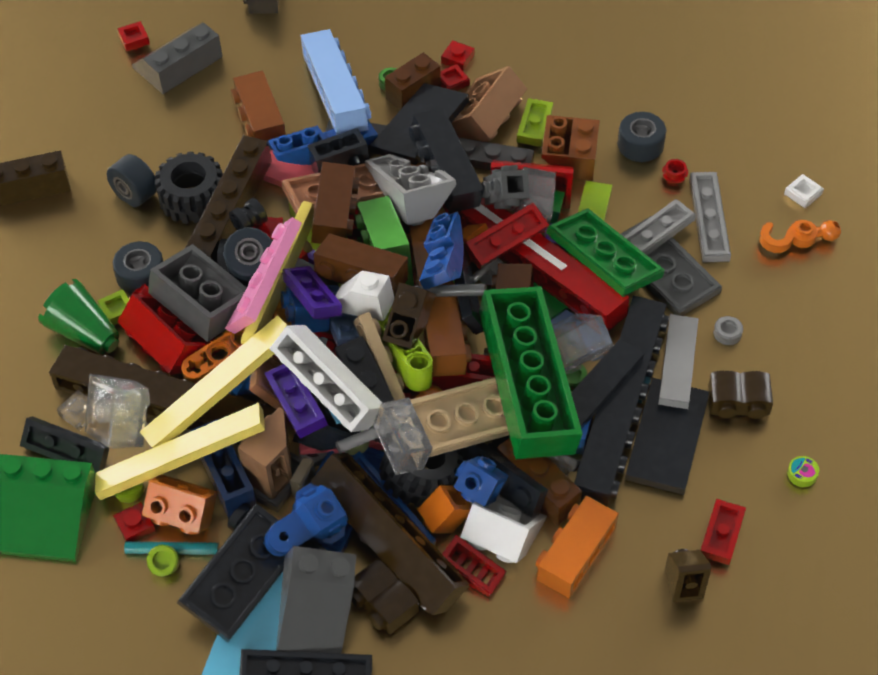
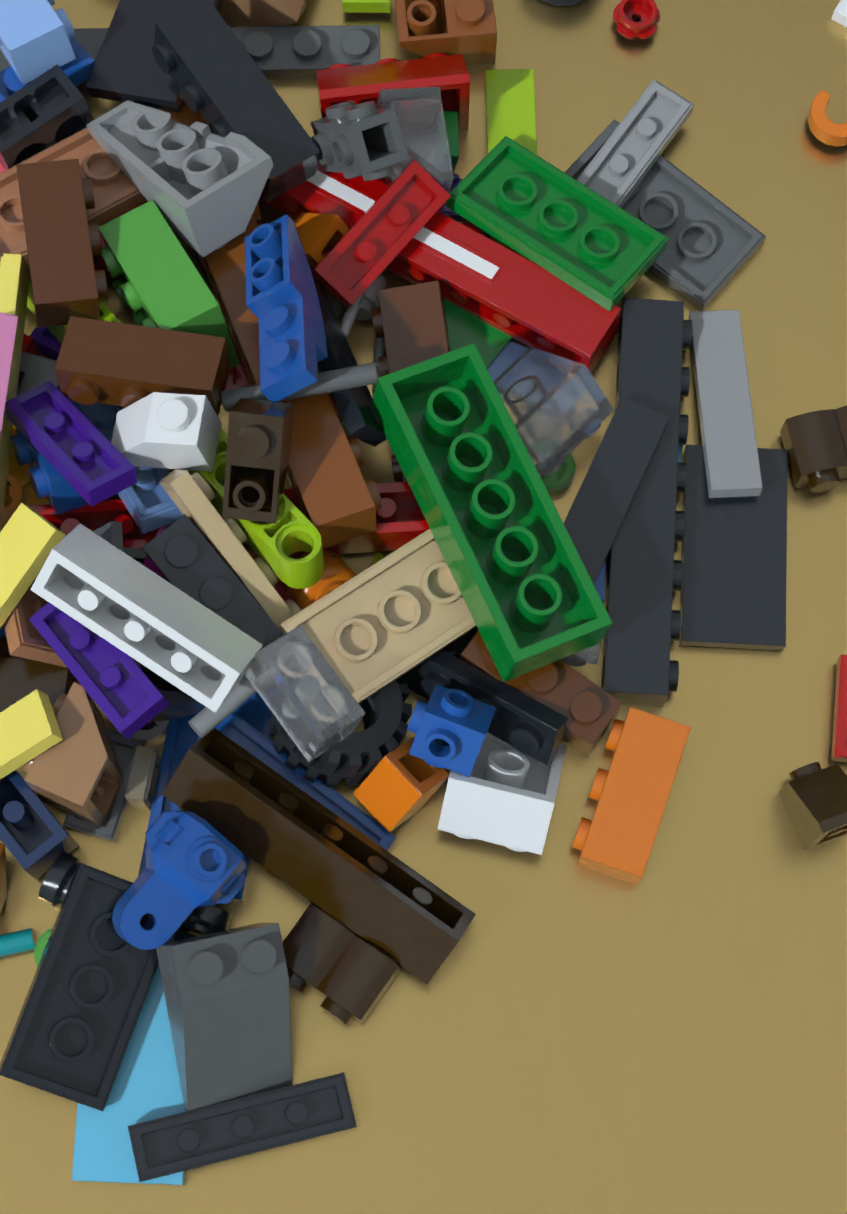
camera: 15 degrees left, 20 degrees up
red slope [442,535,507,597] -> none
light grey tile [689,172,731,262] -> none
light grey tile [713,316,743,345] -> none

